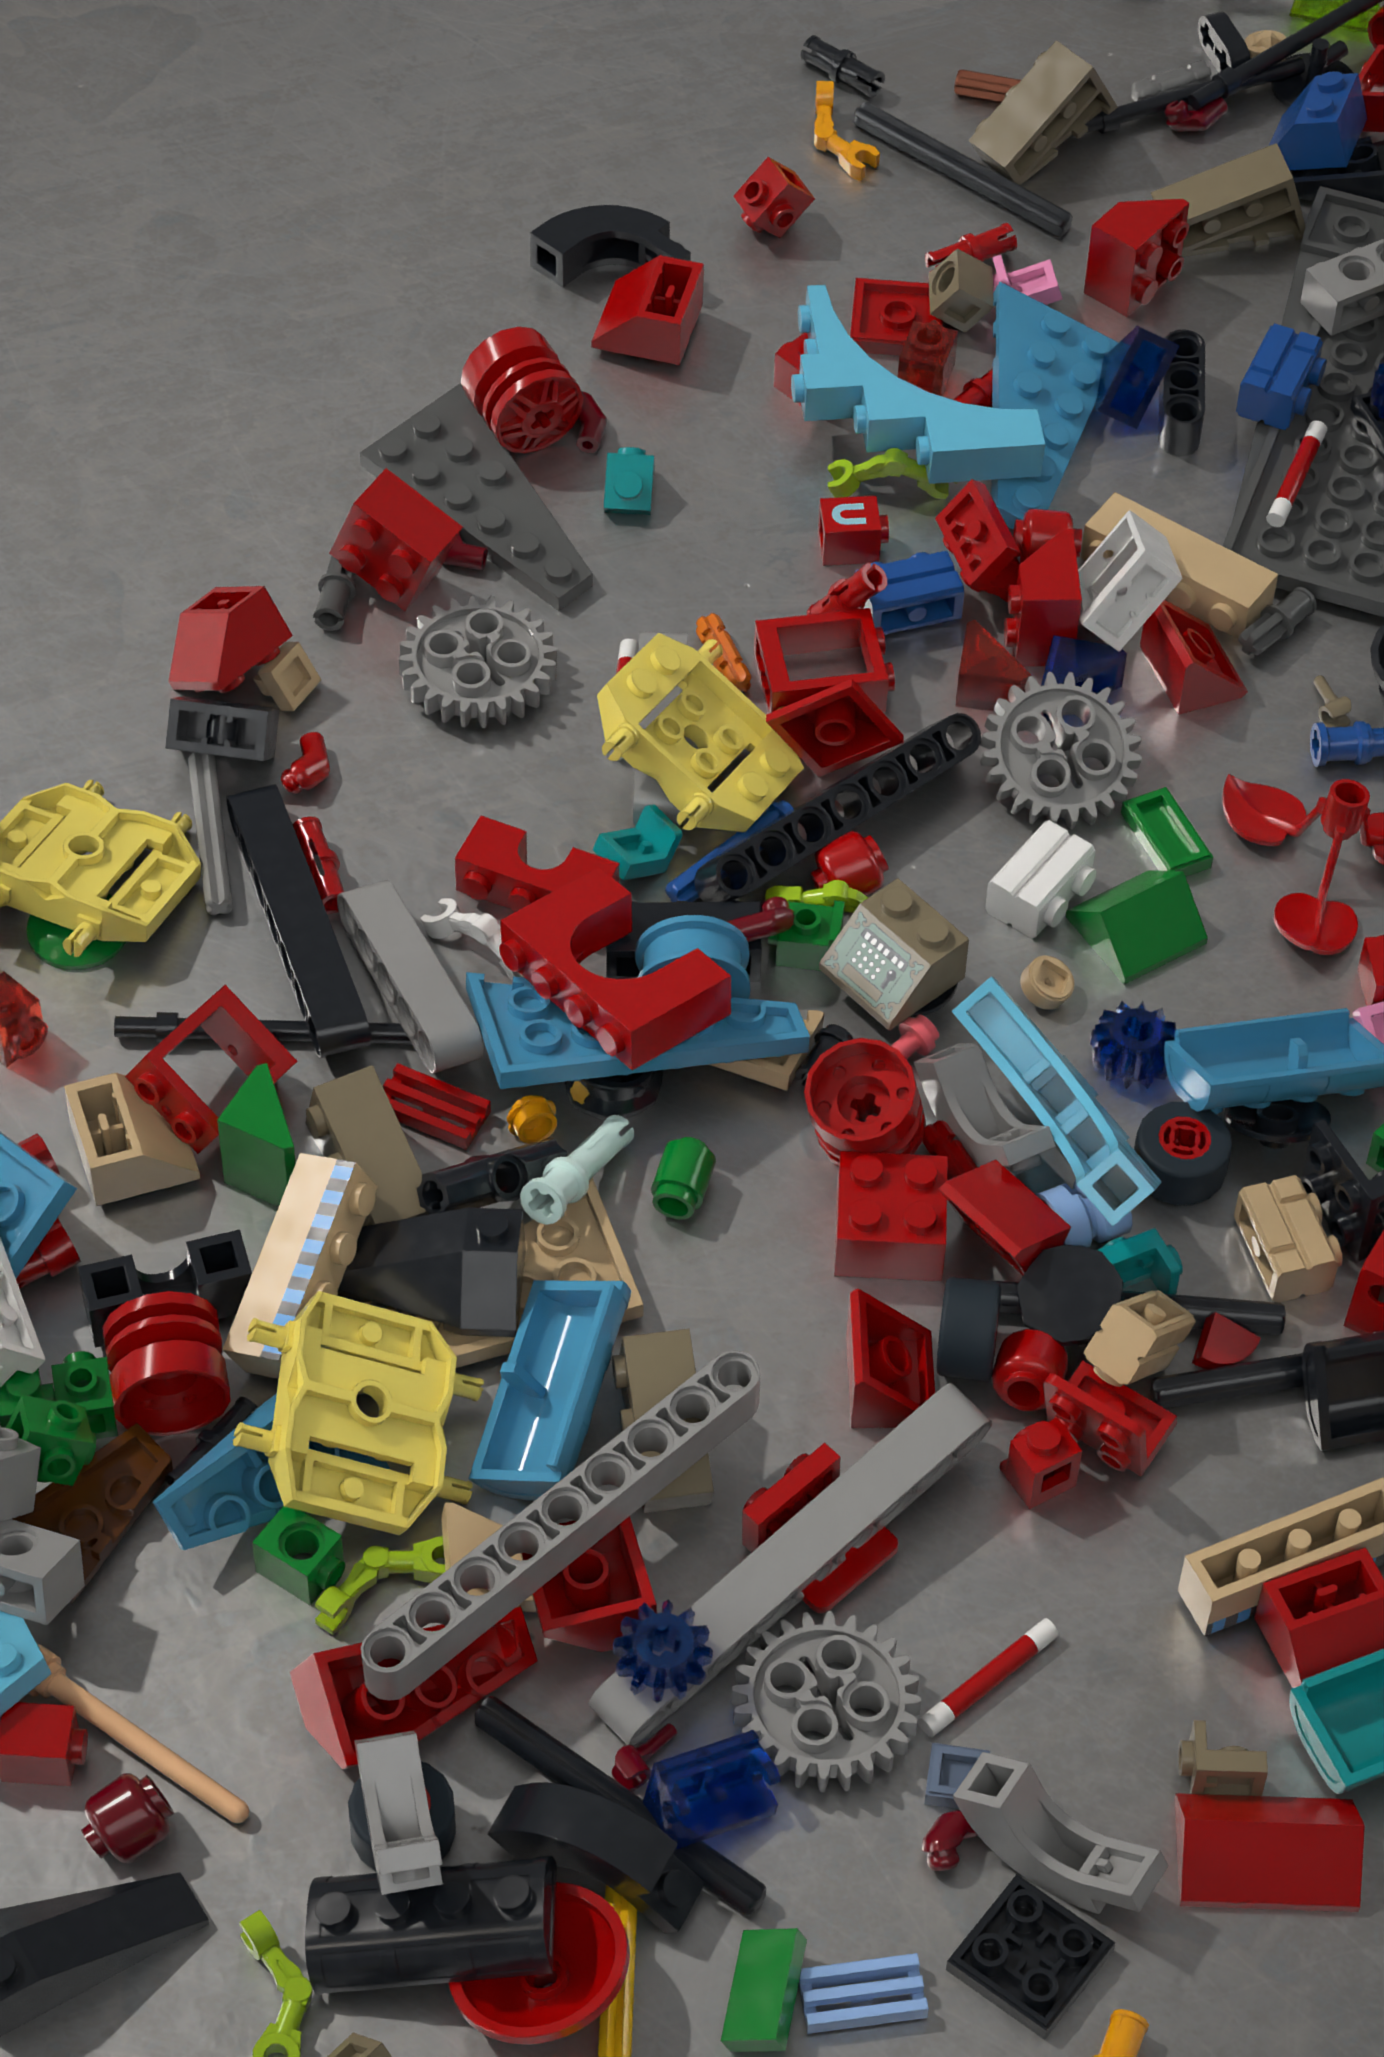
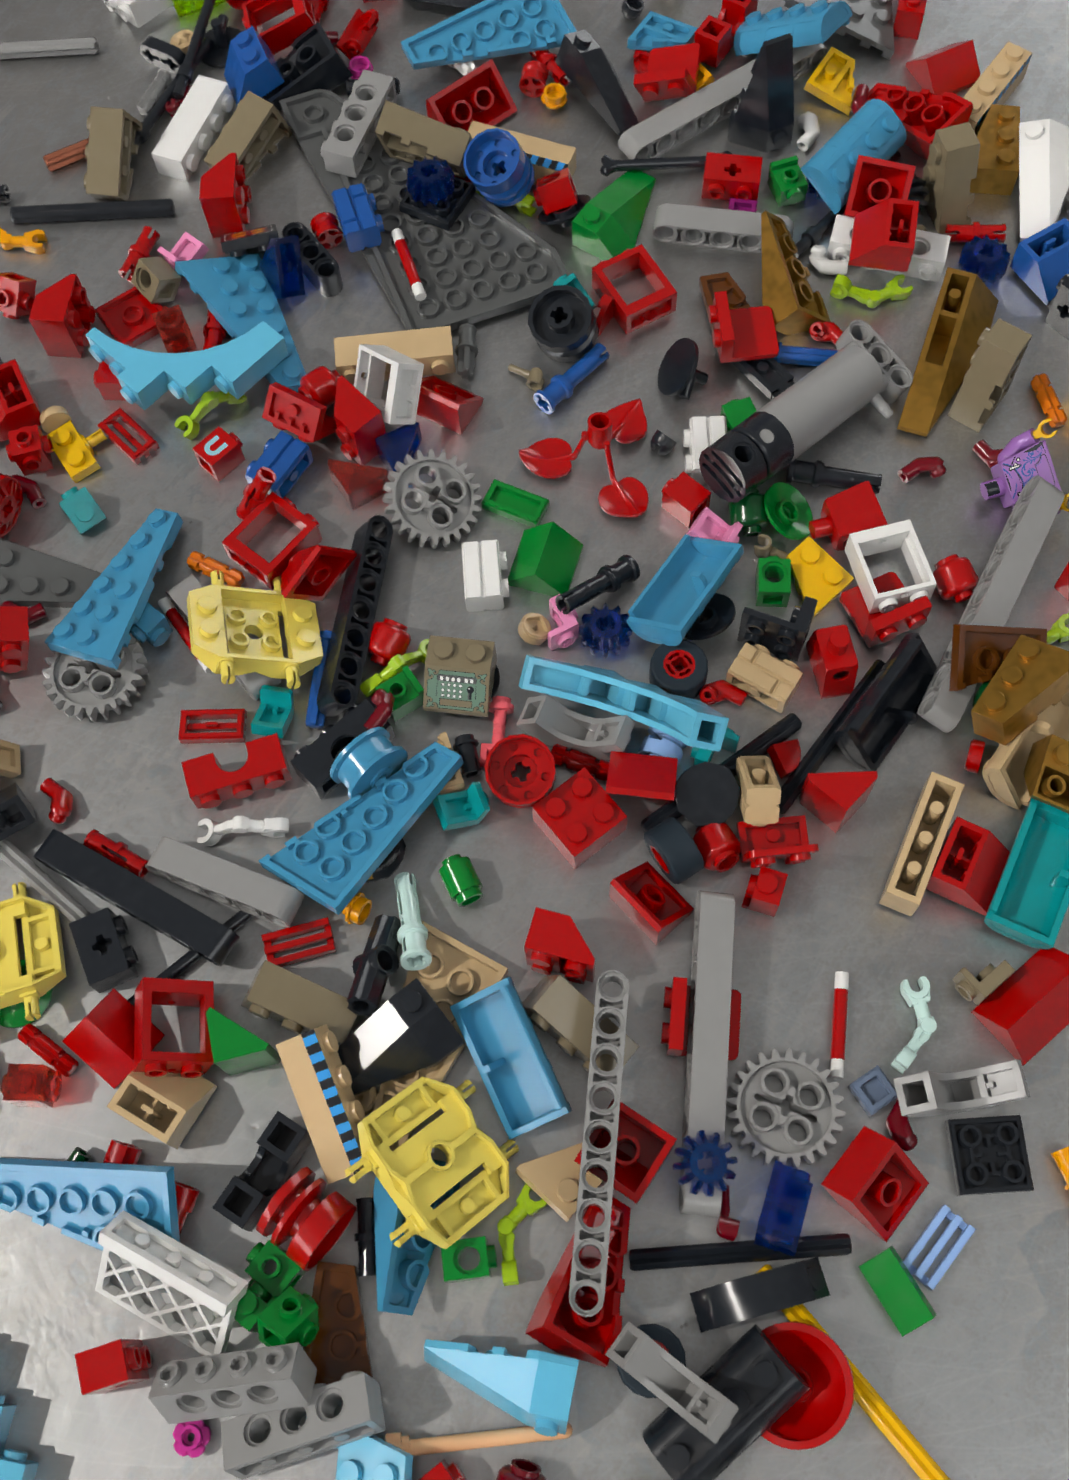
camera: 35 degrees left, 15 degrees up
red arch [499,867,731,1071] -> none
none -> red brick [6,424,54,476]
none -> red axle [17,1023,79,1077]
none -> red slope [29,274,96,358]
none -> tan tile [39,406,72,434]
none -> dark azure wing [44,508,183,669]
none -> yellow plate [47,421,107,483]
none -> red slope [62,988,165,1089]
none -> black brick [69,907,139,993]
none -> red tile [97,408,160,465]
none -> dark azure brick [129,602,173,648]
none -> white brick [151,75,234,182]
none -> red tile [178,709,247,744]
none -> black tile [220,224,280,257]
none -> red wheel [310,212,343,249]
none -> medium azure wedge [424,1339,579,1437]
none -> teal bracket [433,781,490,831]
none -> red slope [524,907,595,984]
none -> bright pink bracket [547,594,579,651]
none -> black pin [555,555,640,614]
none -> red arm [699,680,748,707]
none -> red slope [799,771,878,833]
none -> red slope [821,1126,929,1242]
none -> light aqua piece [890,976,937,1074]

